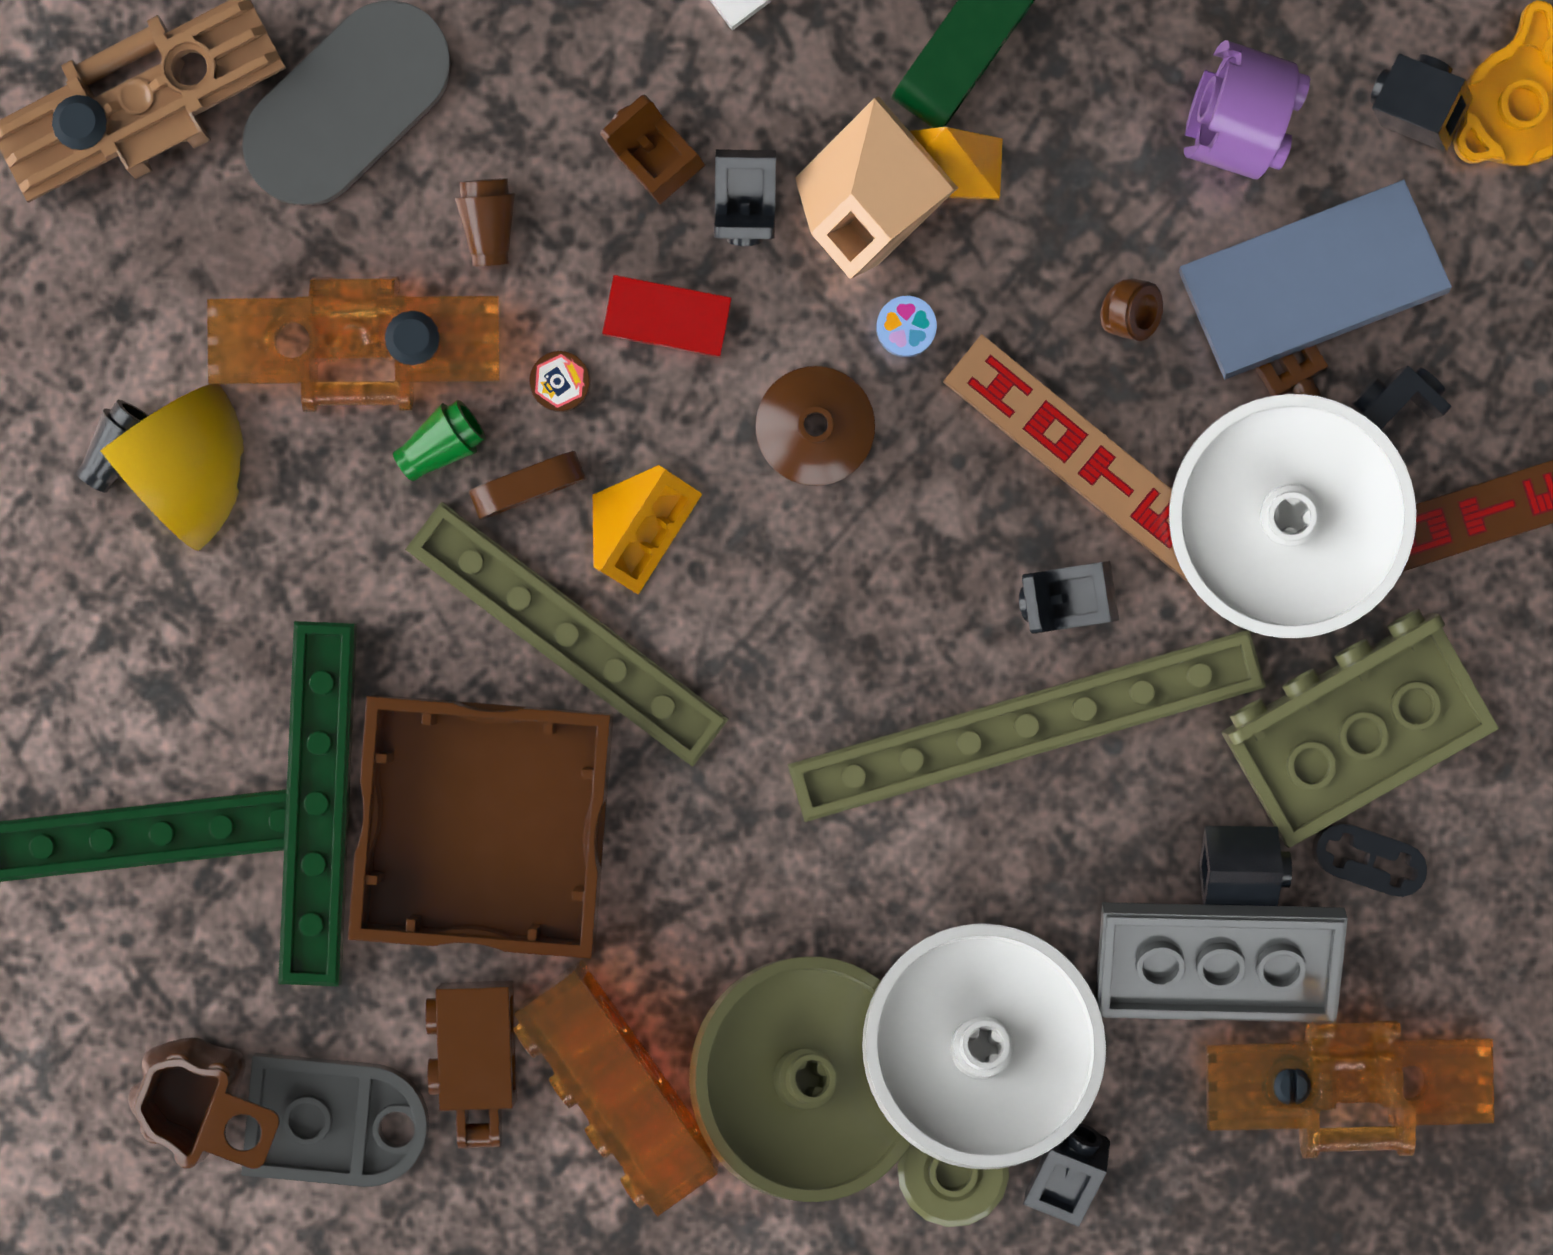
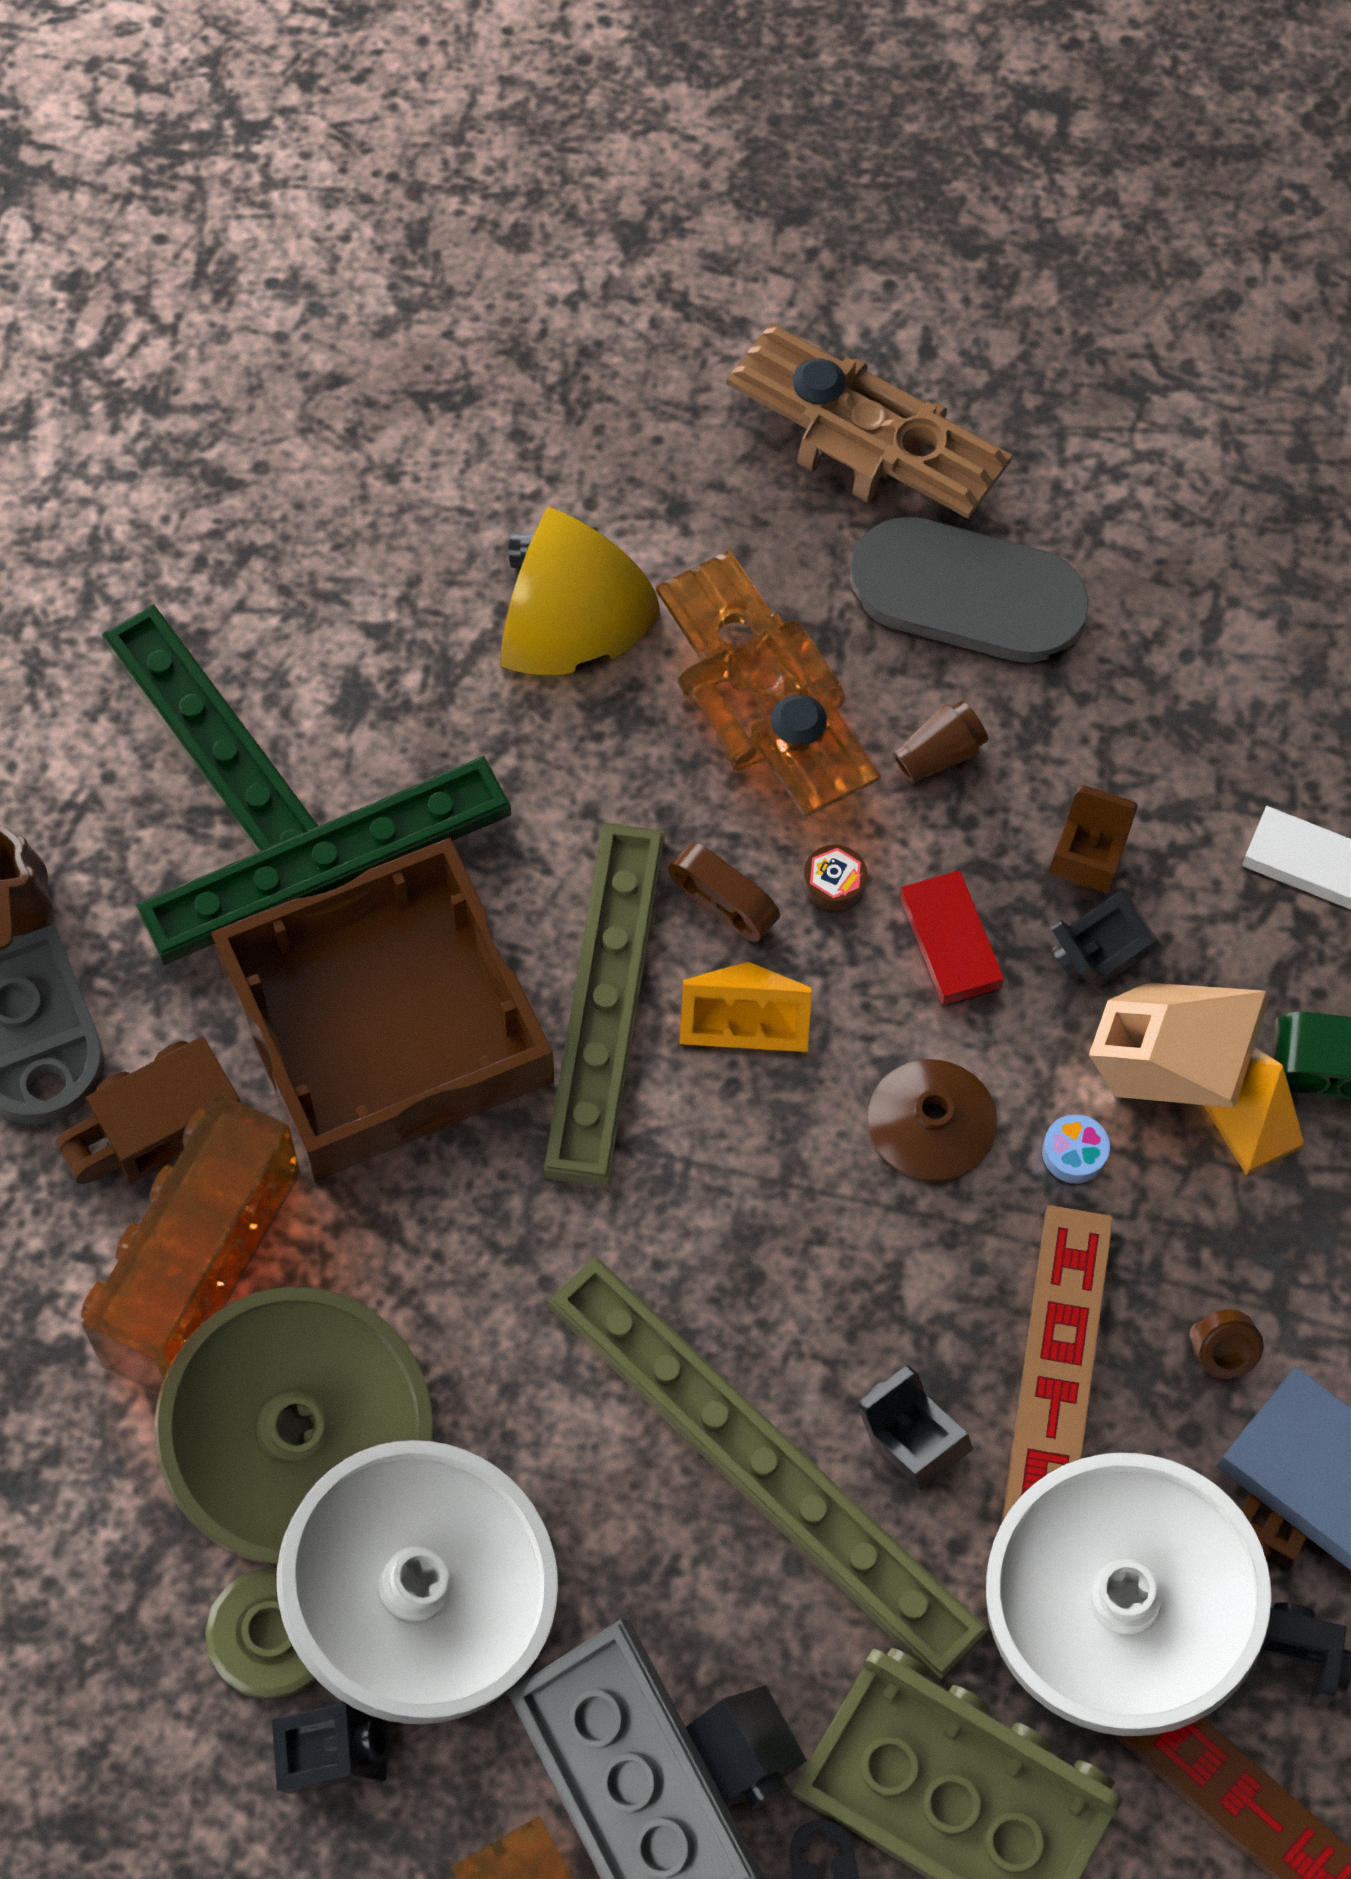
camera: 60 degrees right, 25 degrees down
green cone [393,400,486,482] -> none

